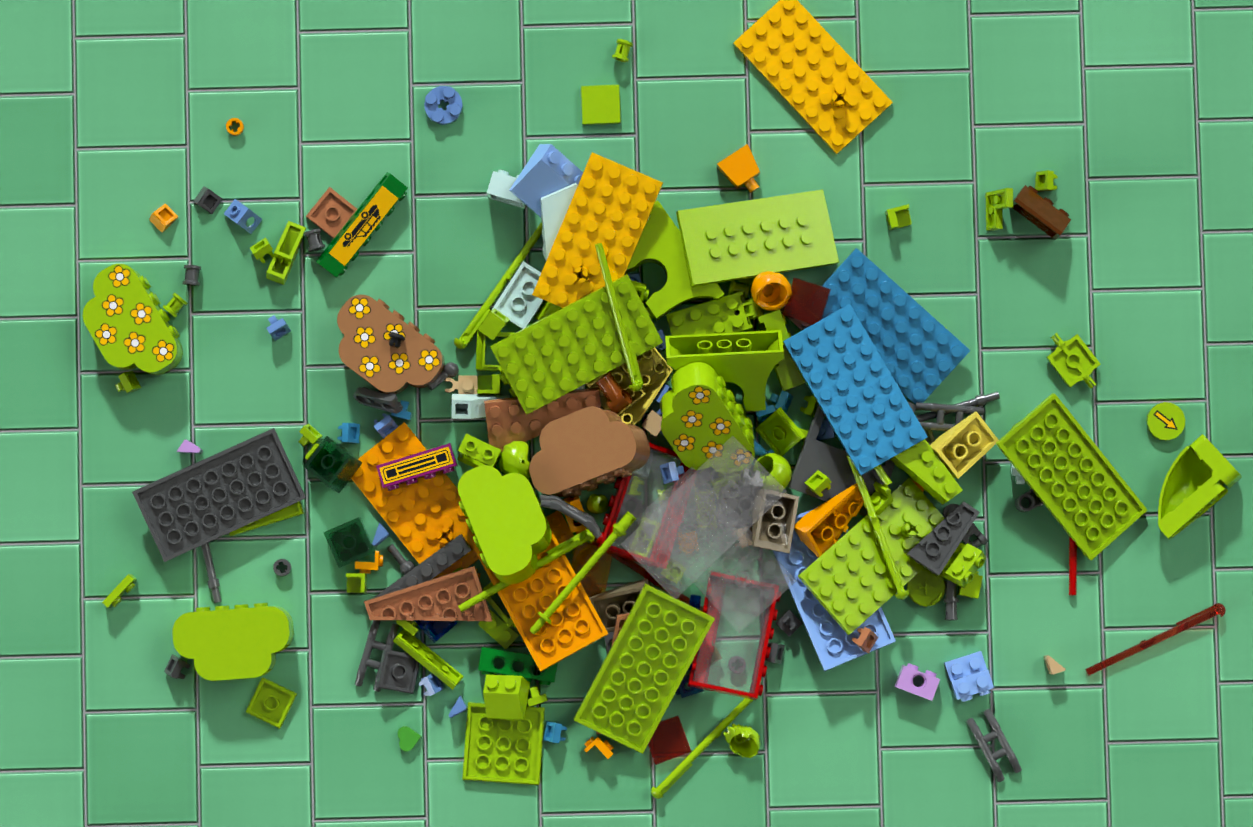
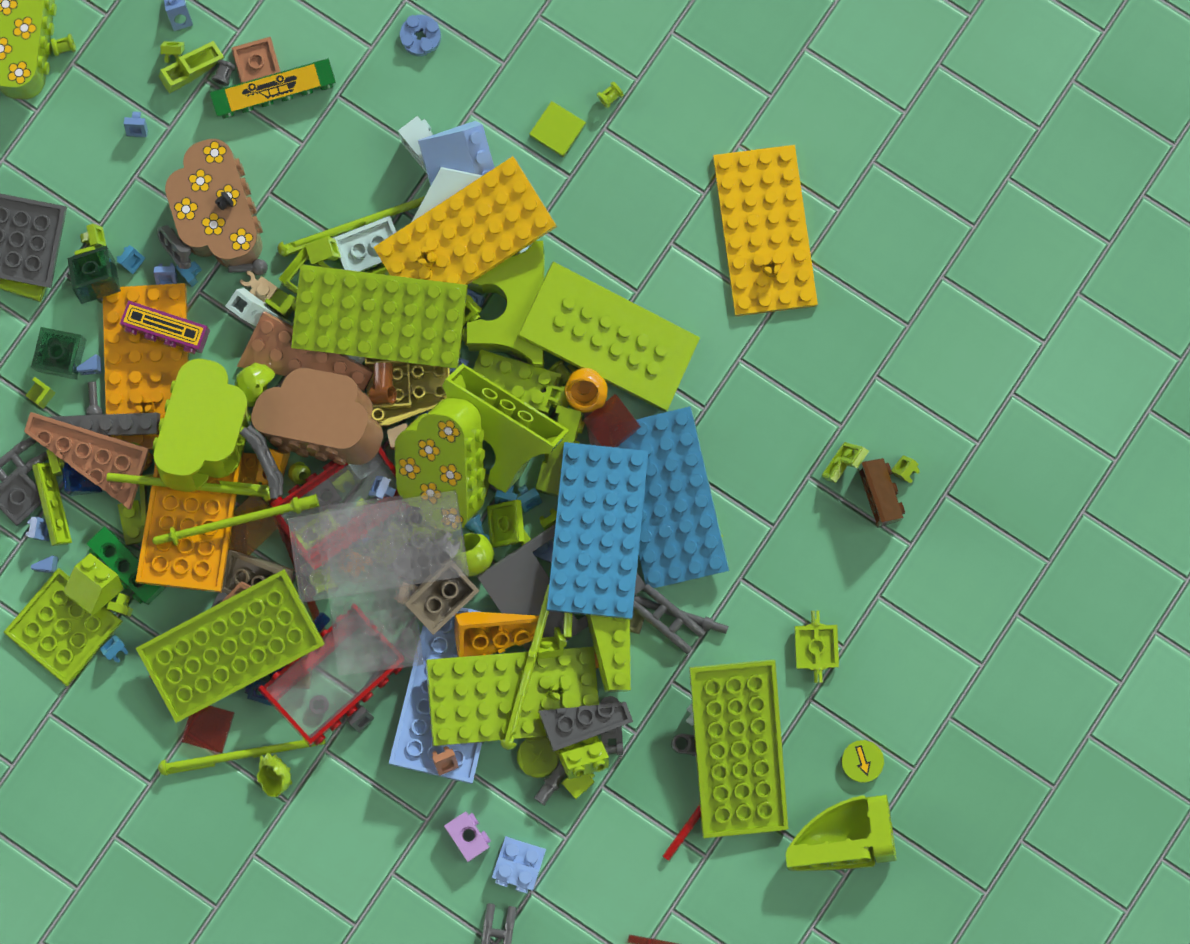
camera: 40 degrees right, 5 degrees down
dark grey bush [182,265,201,286] -> none
light orange bracket [355,551,384,574] -> none
lime window [457,434,501,468] -> none
light orange bracket [584,736,614,759] -> none
lime bar [595,243,643,392] -> none
light orange torso [716,144,760,193] -> none
dark grey tile [776,610,803,637] -> none
lime tile [805,470,831,497] -> none
lime panel [885,204,912,230] -> none
light yellow slope [930,412,999,479] -> none
tan slope [1043,655,1066,675] -> none

